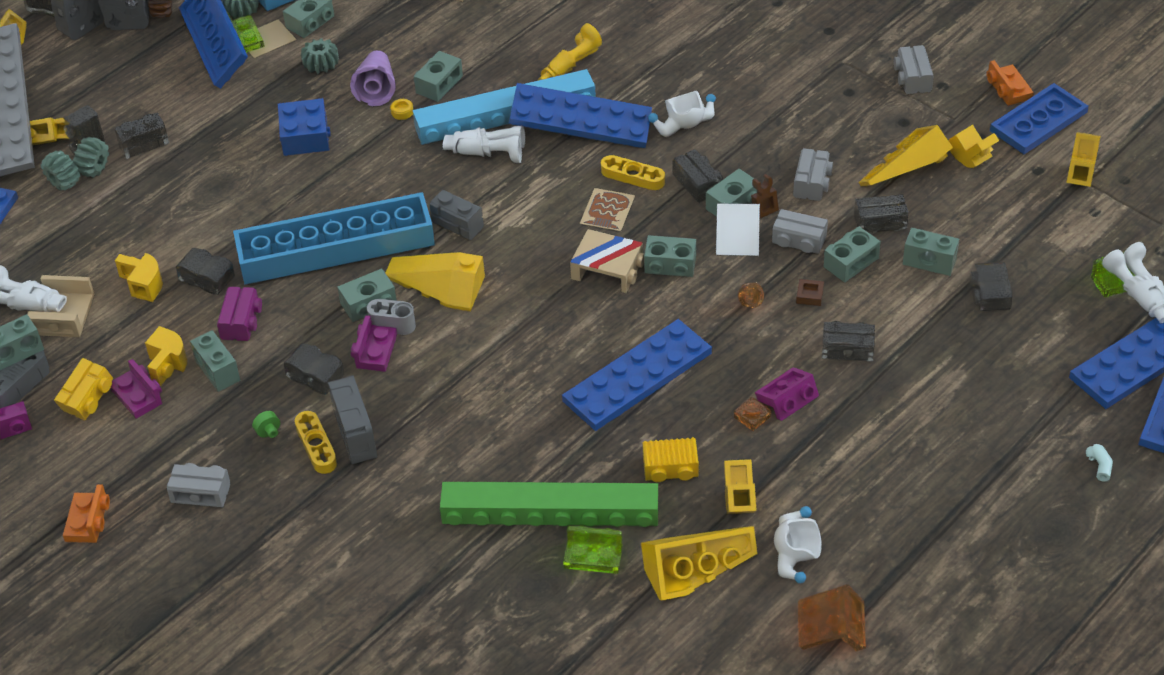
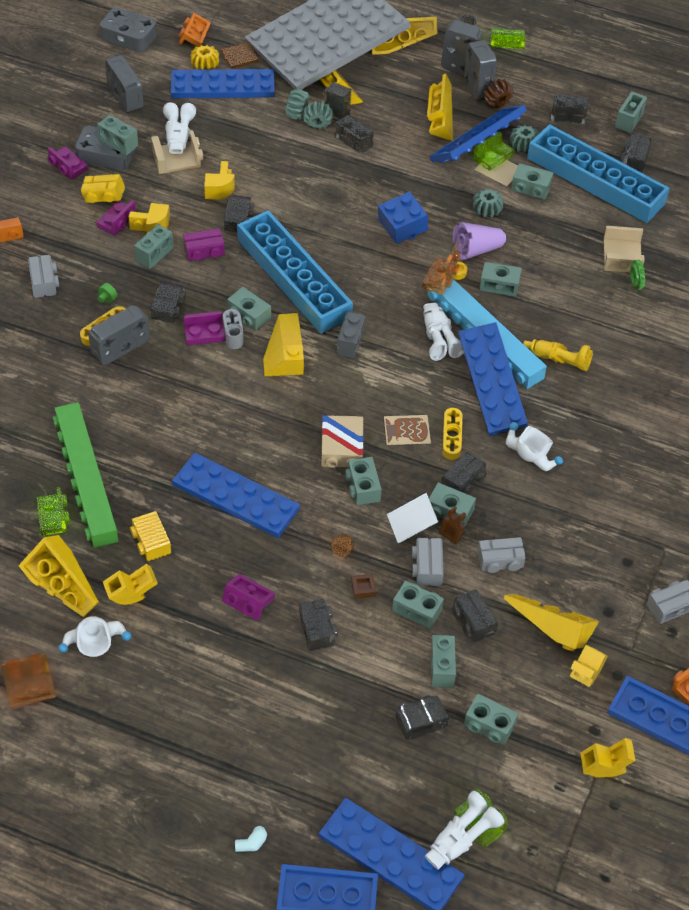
camera: 65 degrees right, 5 degrees up
clear orange plate [734,397,771,431] -> none
none -> clear orange bracket [422,242,461,295]
none -> yellow wedge [427,74,453,141]
none -> sand green brick [464,694,519,745]

